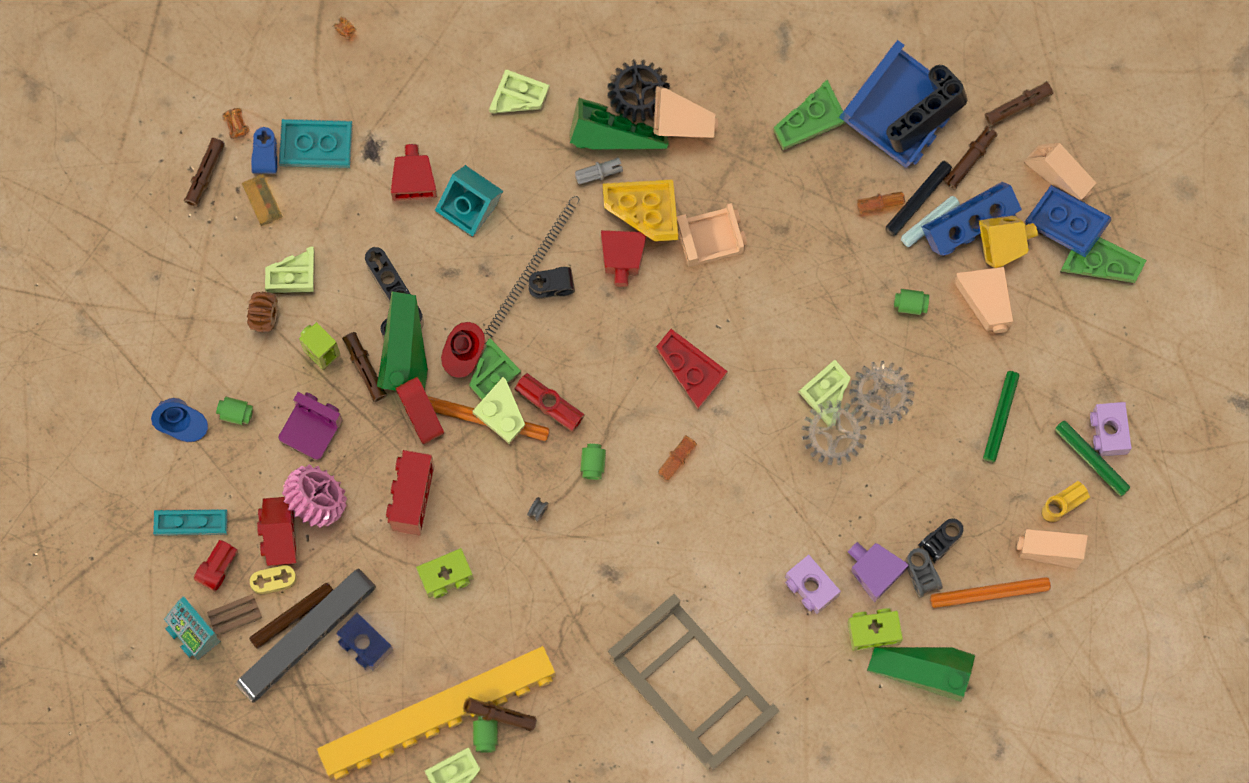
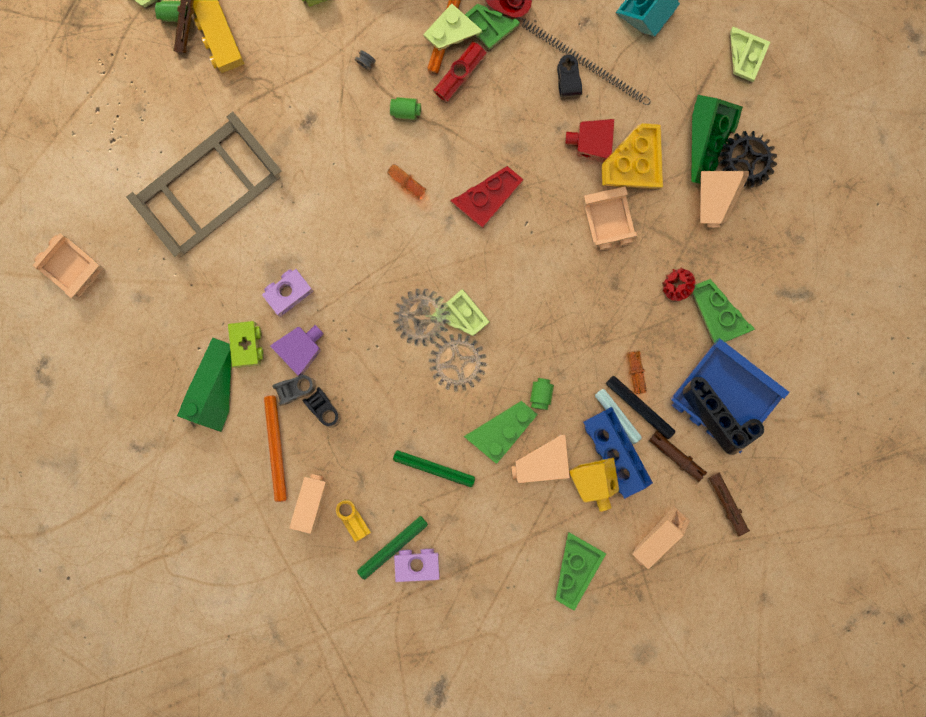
camera: 95 degrees right, 10 degrees up
light grey axle [575,158,623,184] -> none
blue tile [1025,185,1112,257] -> none
none -> bright green wing [464,401,538,464]
none -> red gear [662,268,696,301]

